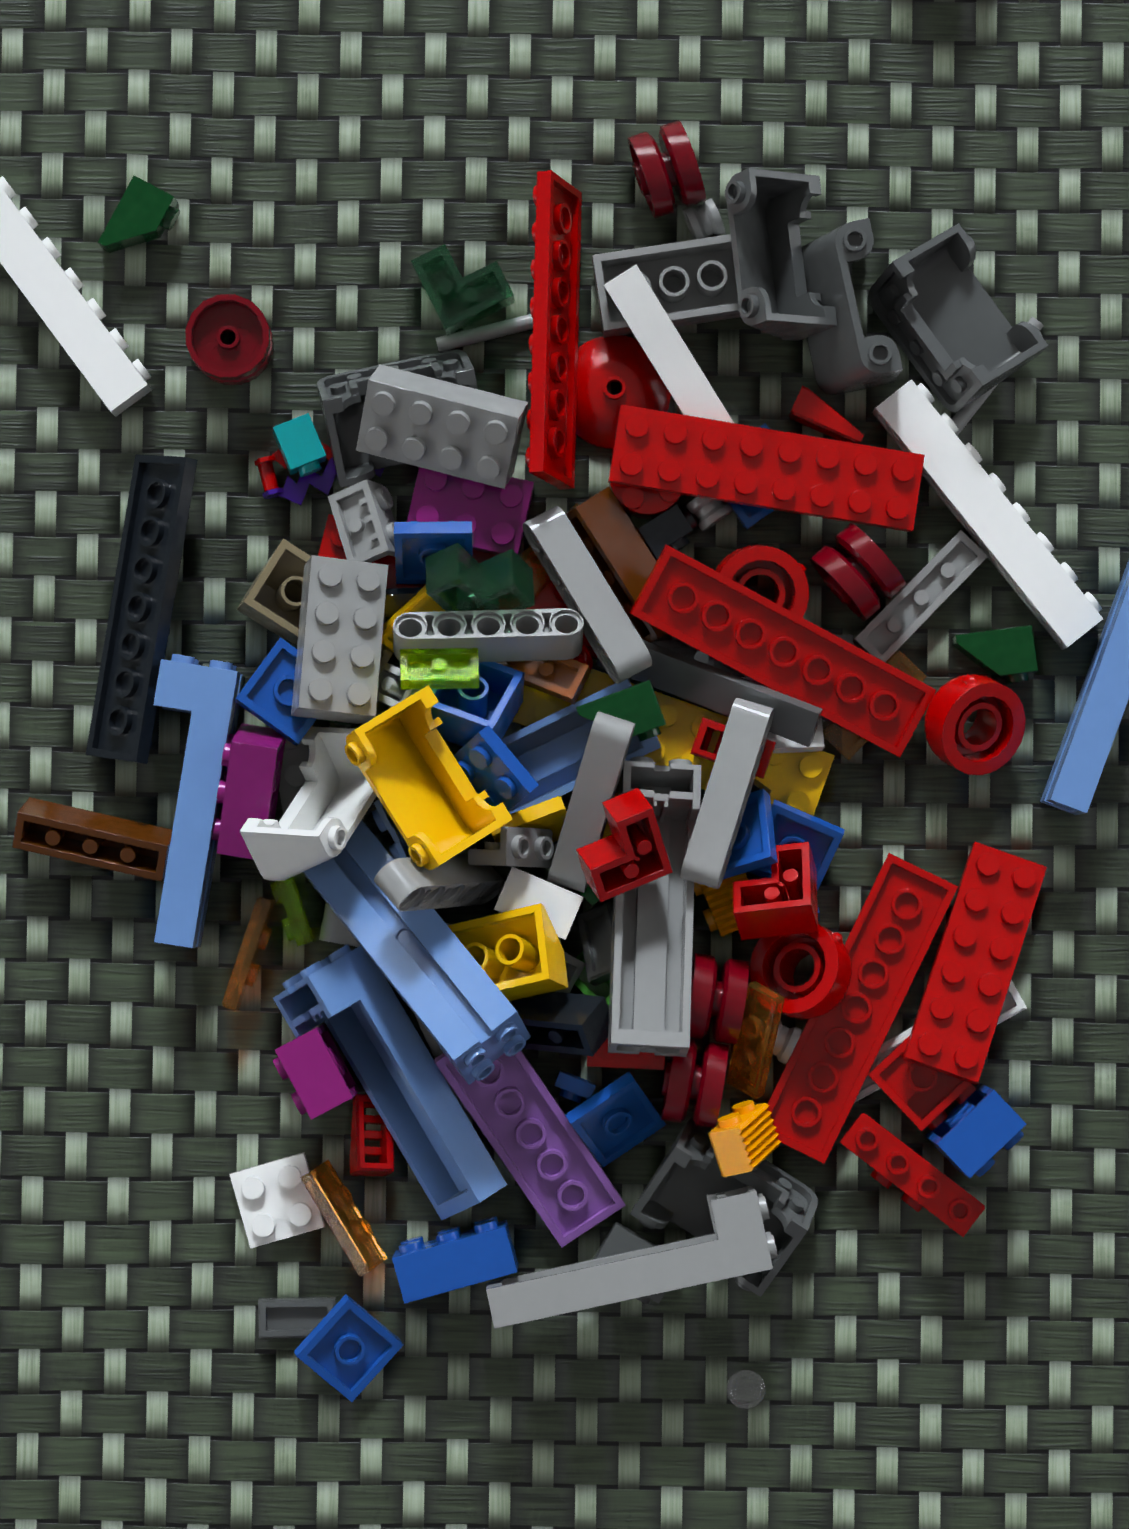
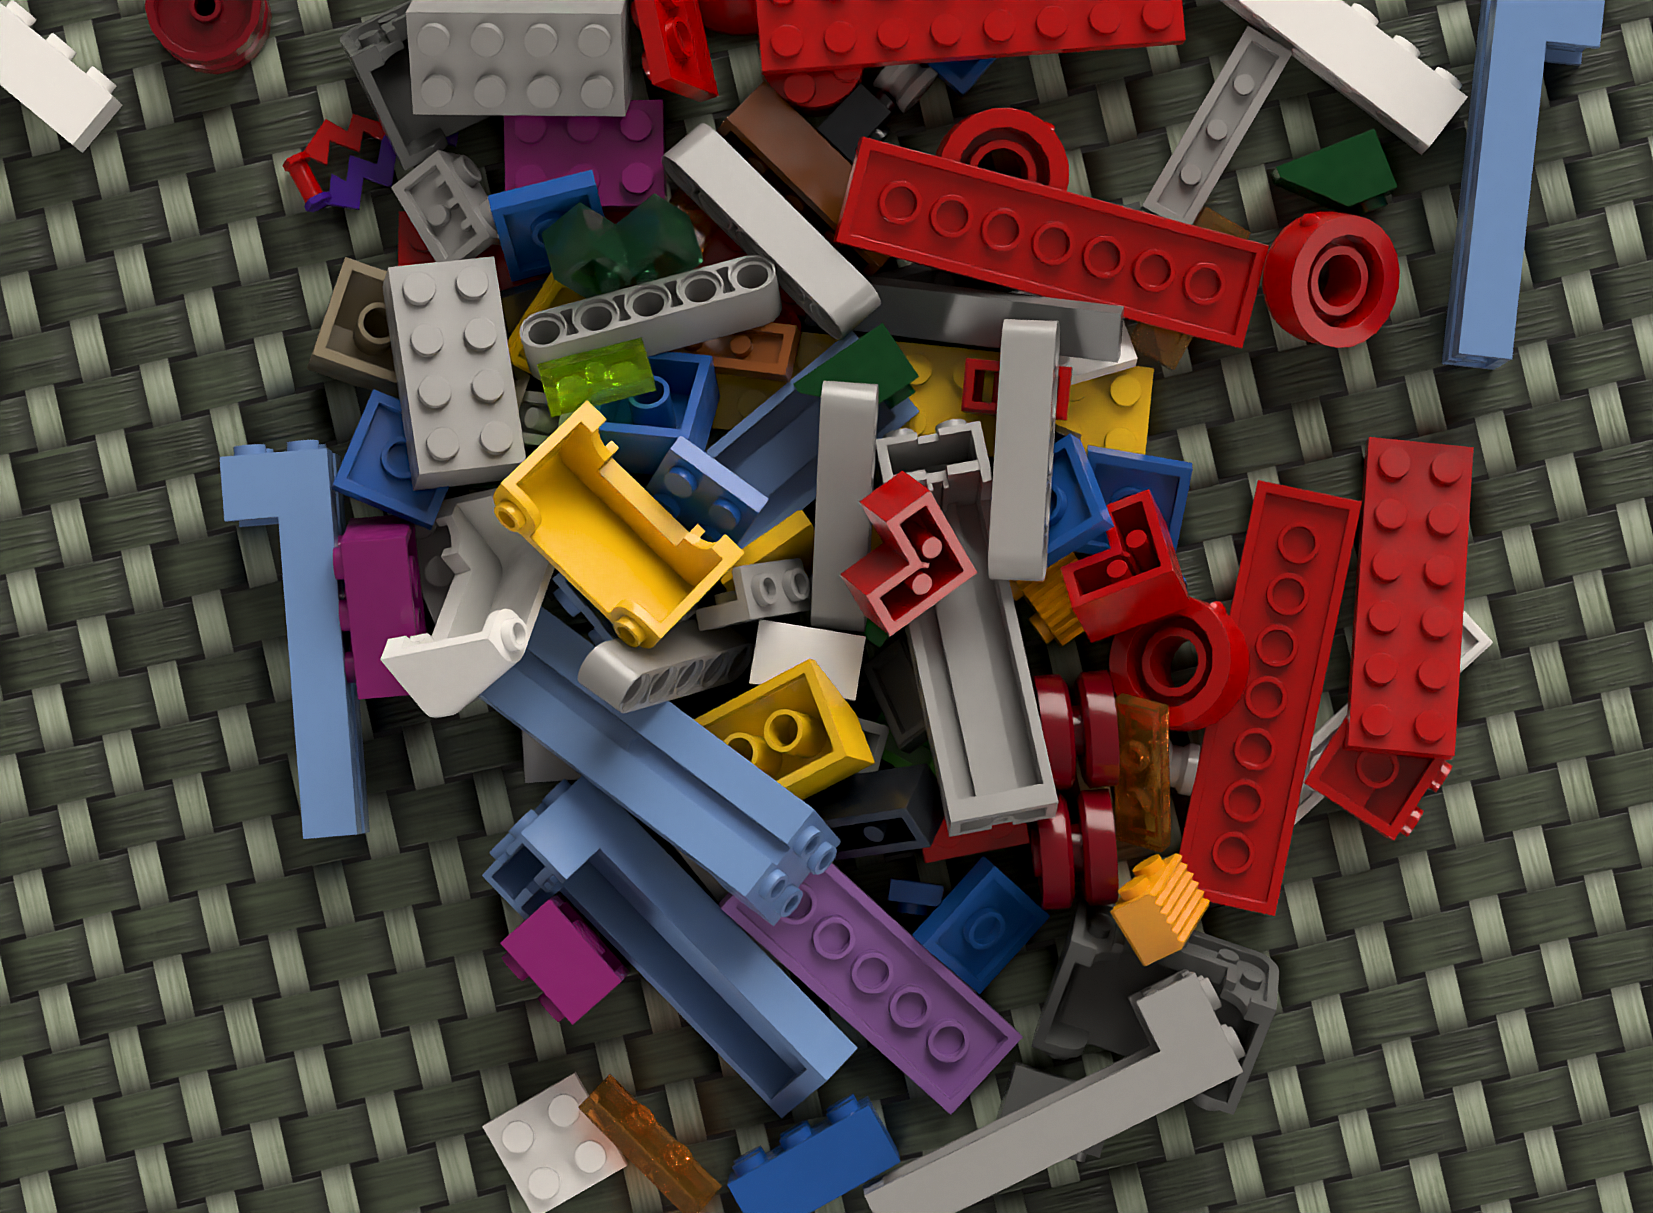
camera: 15 degrees left, 0 degrees up
reddish brown brick [12,797,172,882] -> none
black plate [86,454,198,764] -> none
clear orange plate [222,897,275,1011] -> none
clear neon green plate [270,876,315,947] -> none
teal brick [273,413,326,477] -> none
red slope [350,1094,394,1176] -> none
dark red wheel [810,523,906,621] -> none
red bracket [840,1113,985,1237] -> none
blue brick [925,1083,1027,1179] -> none

